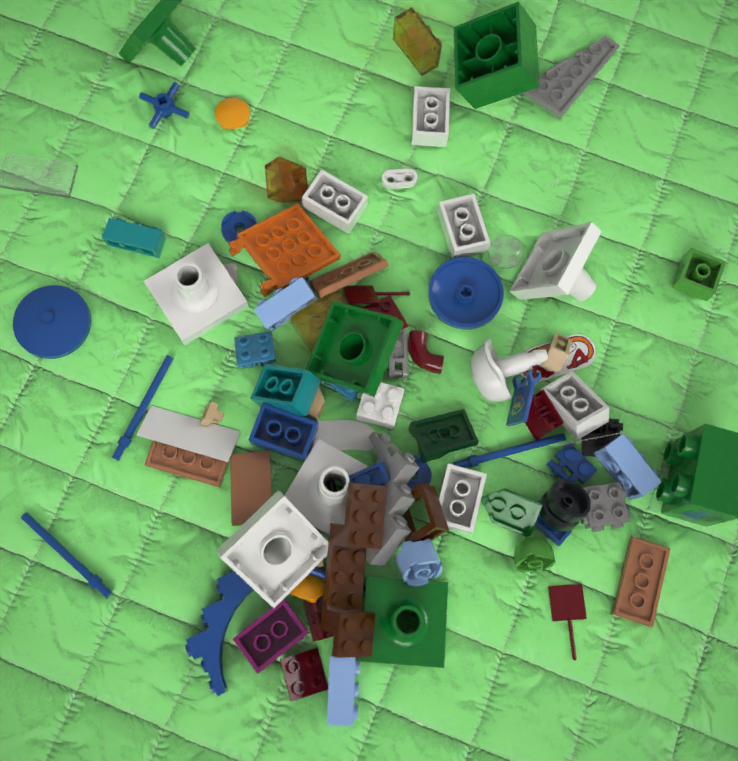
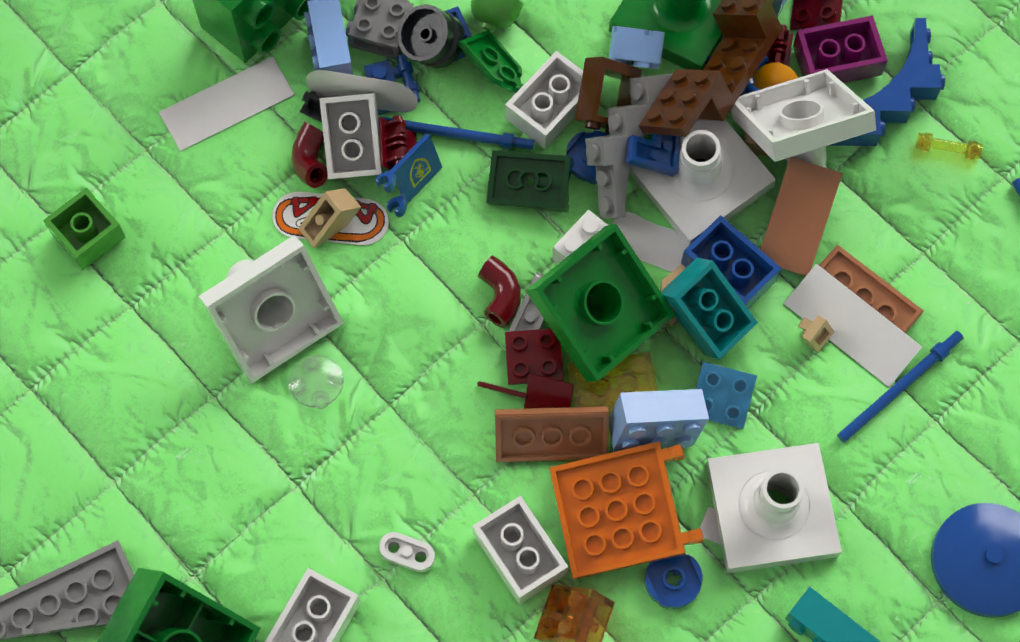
camera: 150 degrees left, 5 degrees down
blue dish [428,257,504,330] -> none
white brick [437,194,490,259] -> none
white piece [470,338,549,402] -> none
none -> white sticker [159,56,295,151]
none -> dark red cylinder [291,121,328,188]
none -> clear yellow bar [916,132,983,159]

